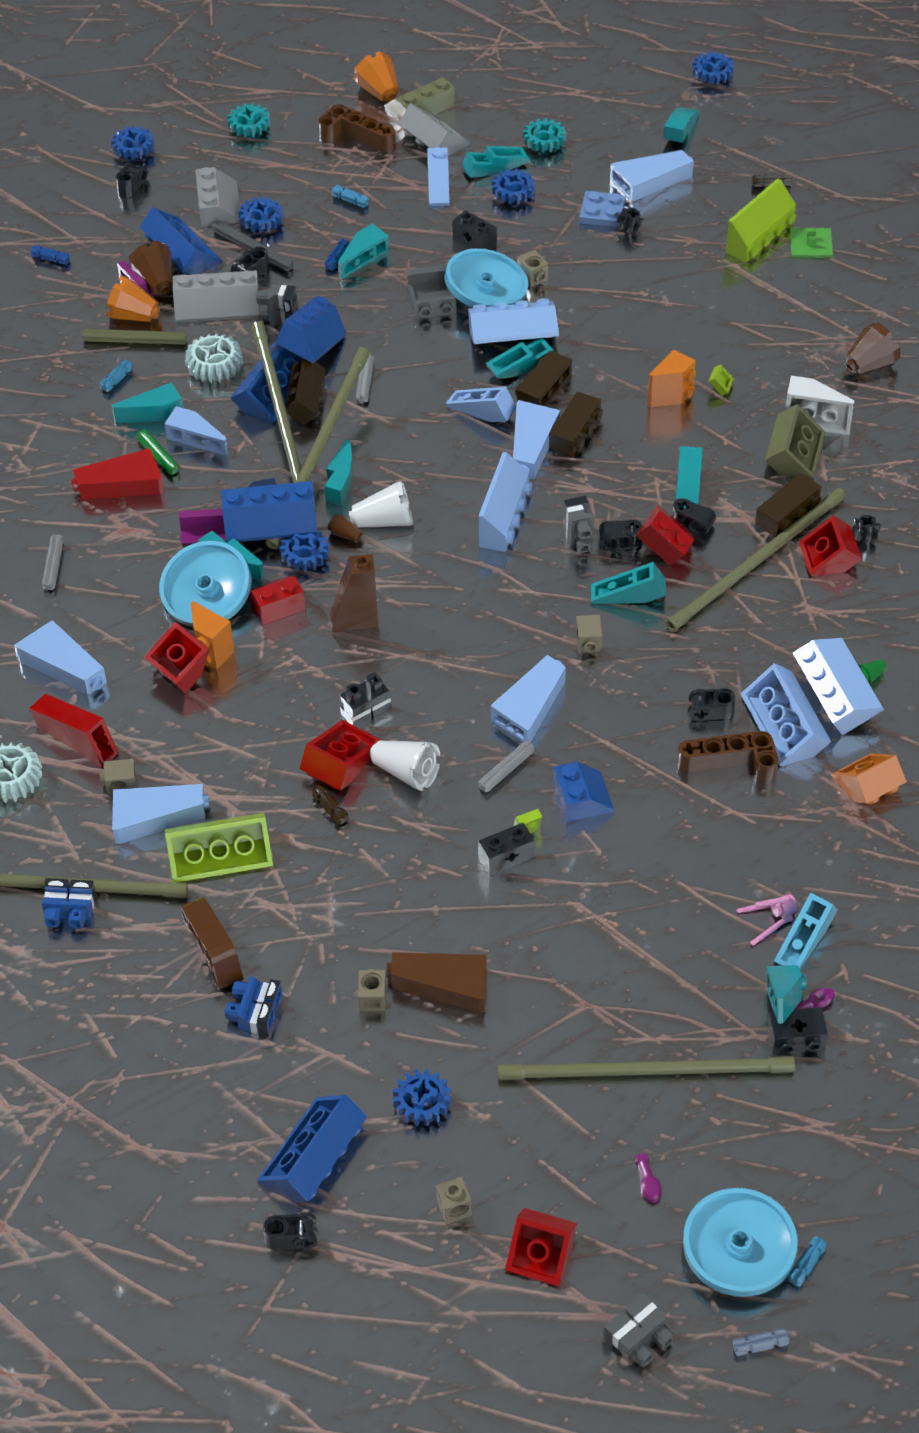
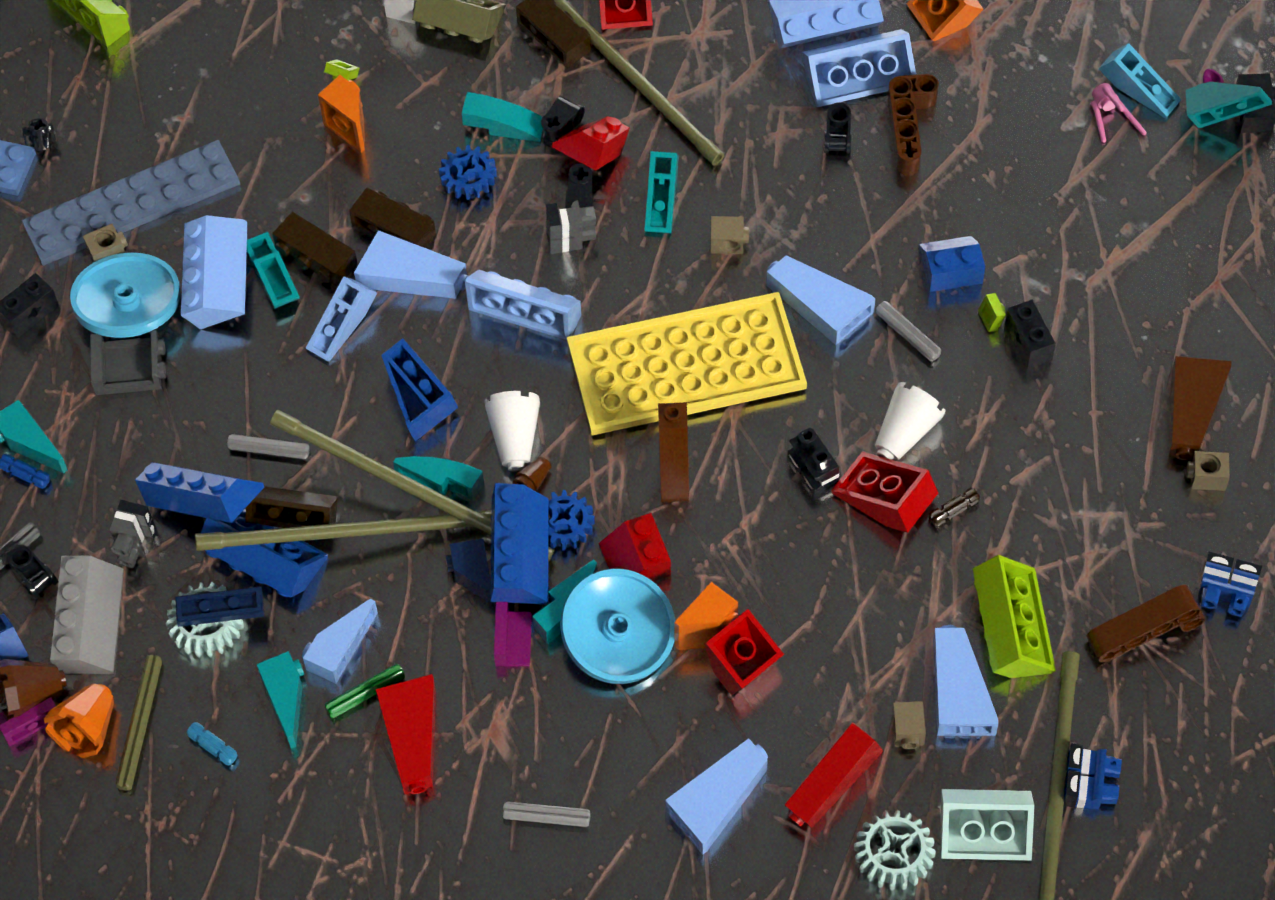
camera: 85 degrees left, 10 degrees up
none -> sand blue plate [22,140,240,266]
none -> dark blue tile [175,586,265,627]
none -> blue wedge [381,338,458,442]
none -> blue gear [439,145,497,200]
none -> light yellow plate [567,292,807,435]
none -> light aqua slope [940,789,1034,861]

